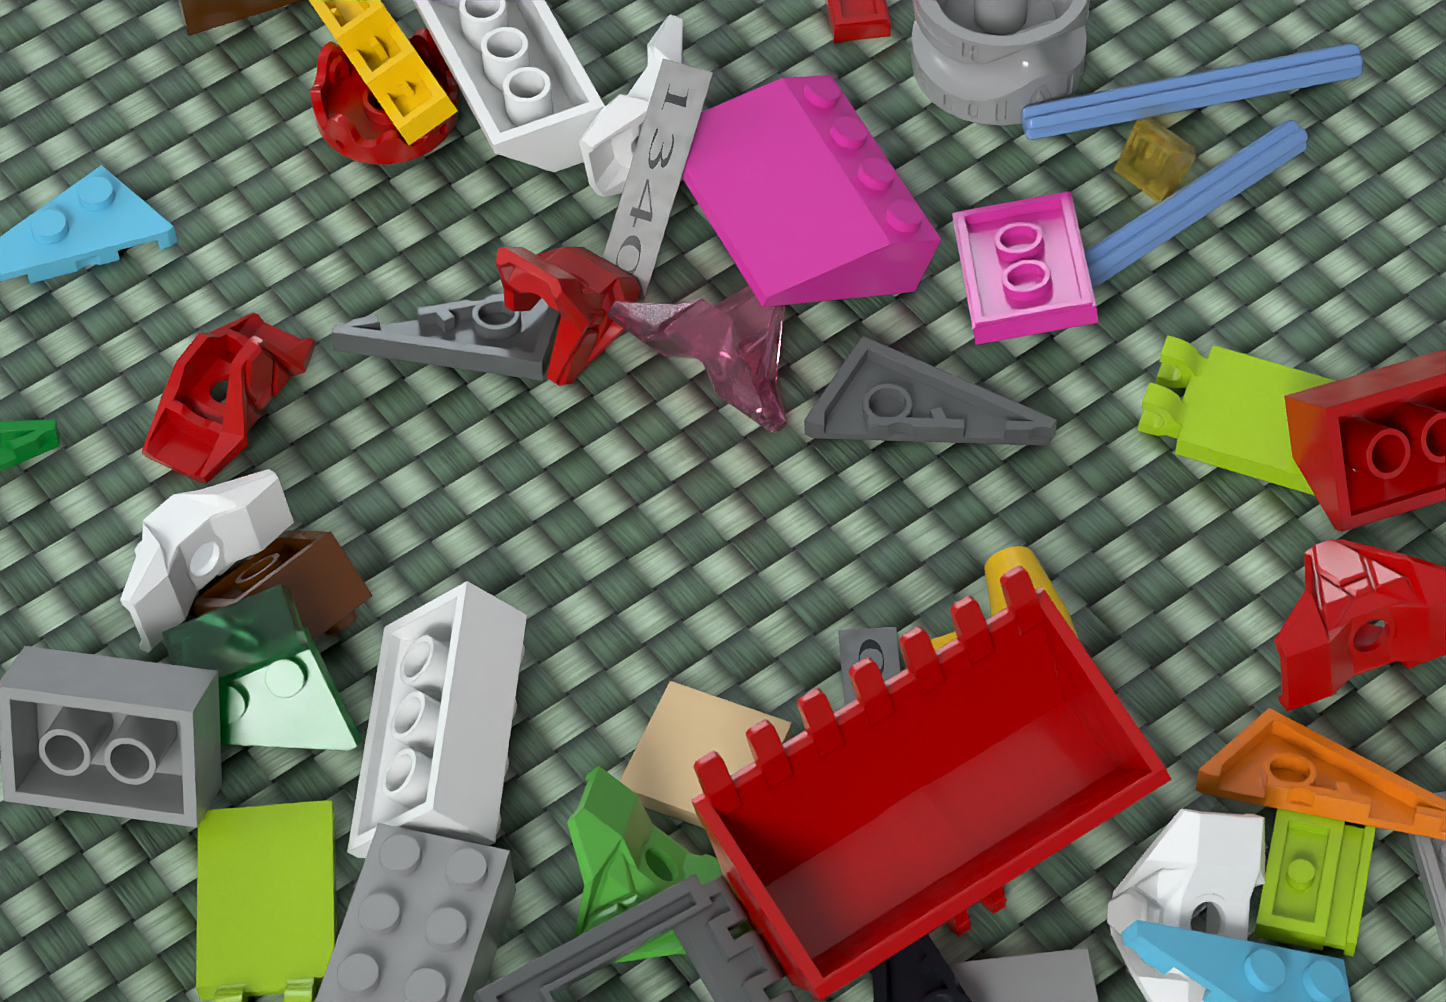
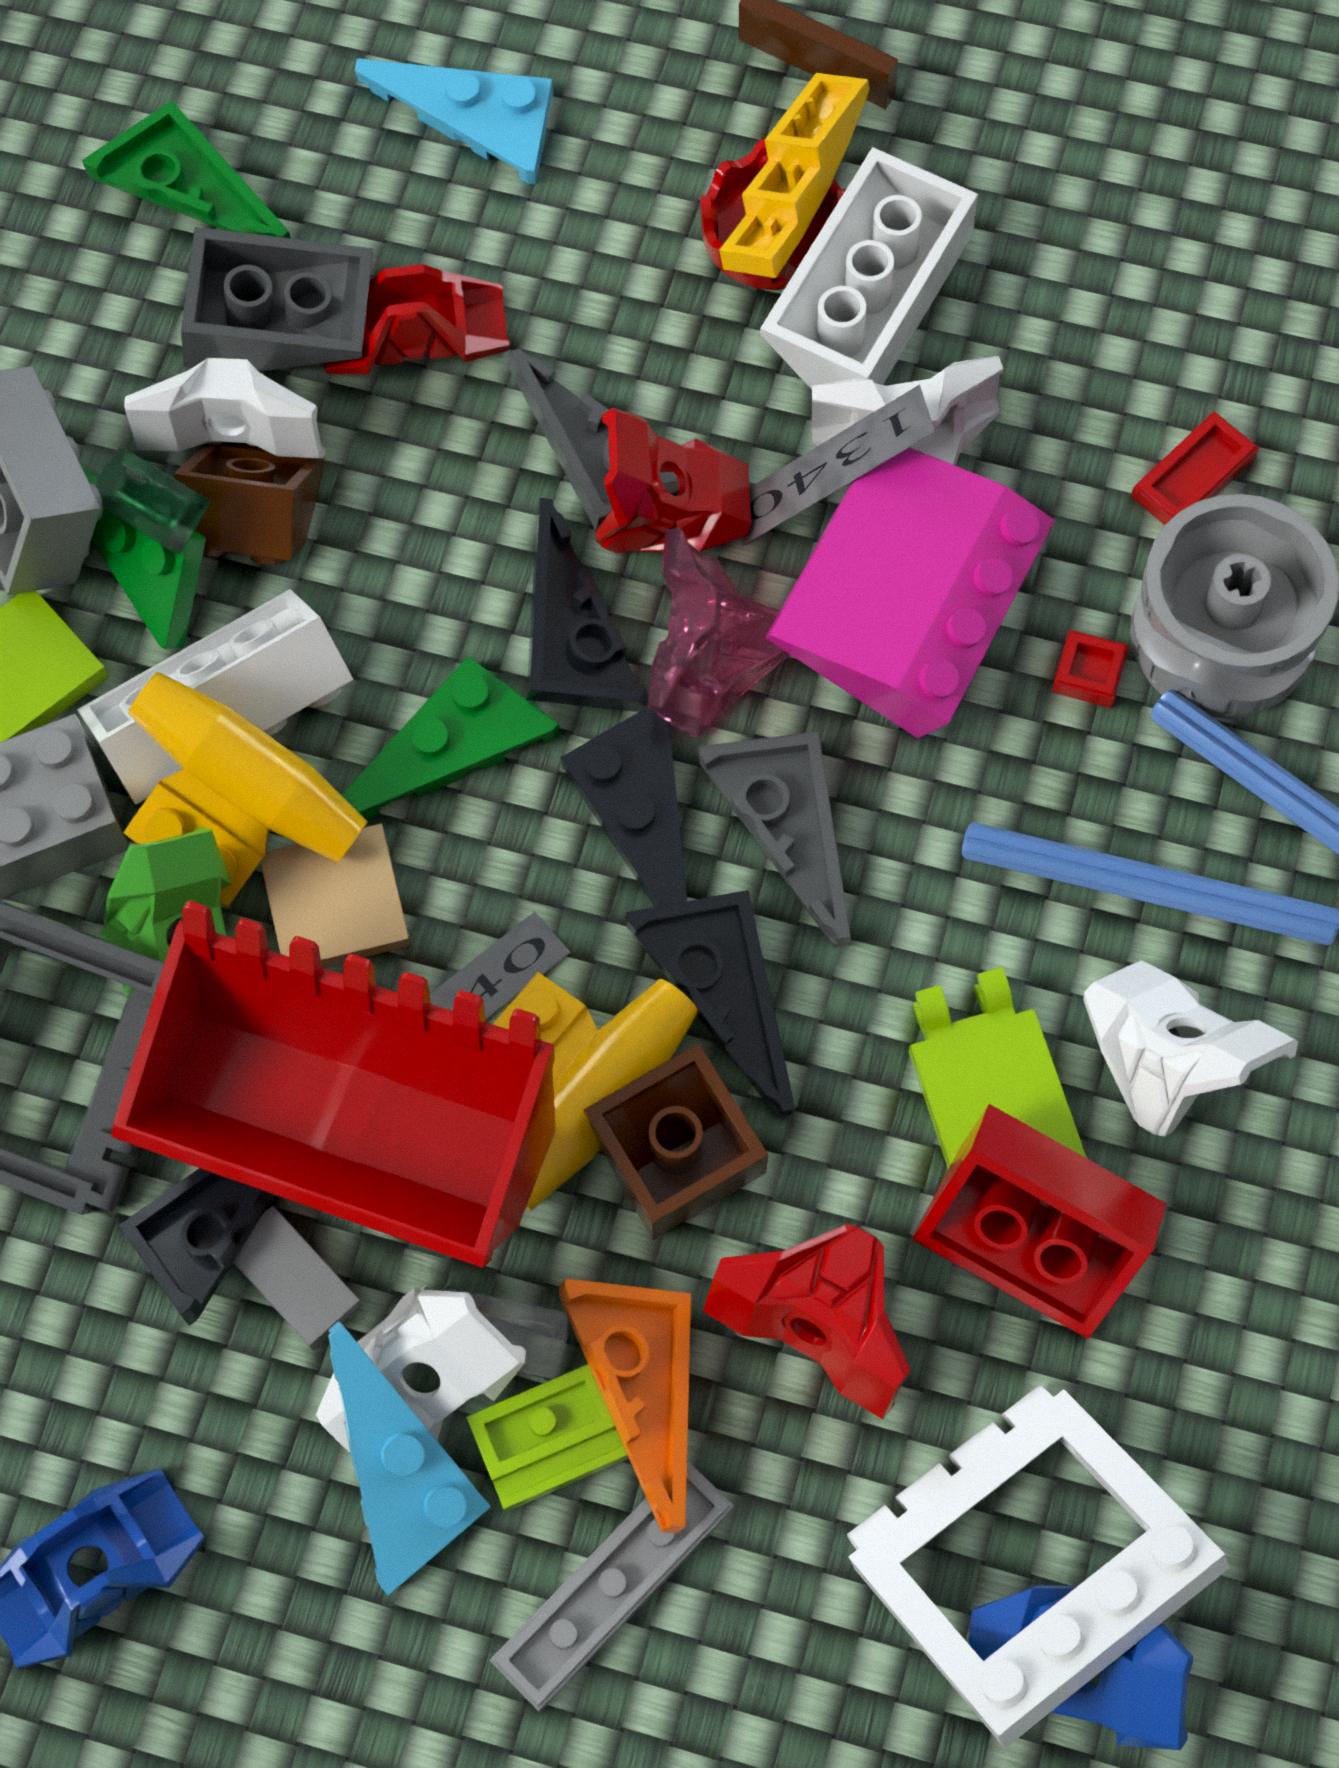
camera: 55 degrees right, 15 degrees up
dark pink tile [952,191,1099,345] -> none
clear yellow tile [1113,117,1196,202] -> none
none -> yellow plate [123,672,368,907]
none -> dark grey slope [181,227,373,372]
none -> green wing [342,656,560,820]
none -> black wing [526,498,648,712]
none -> black wing [560,698,687,907]
none -> reddish brown slope [584,1043,768,1240]
none -> black wing [625,890,795,1116]
none -> red tile [1052,629,1129,708]
none -> white piece [1083,960,1298,1136]

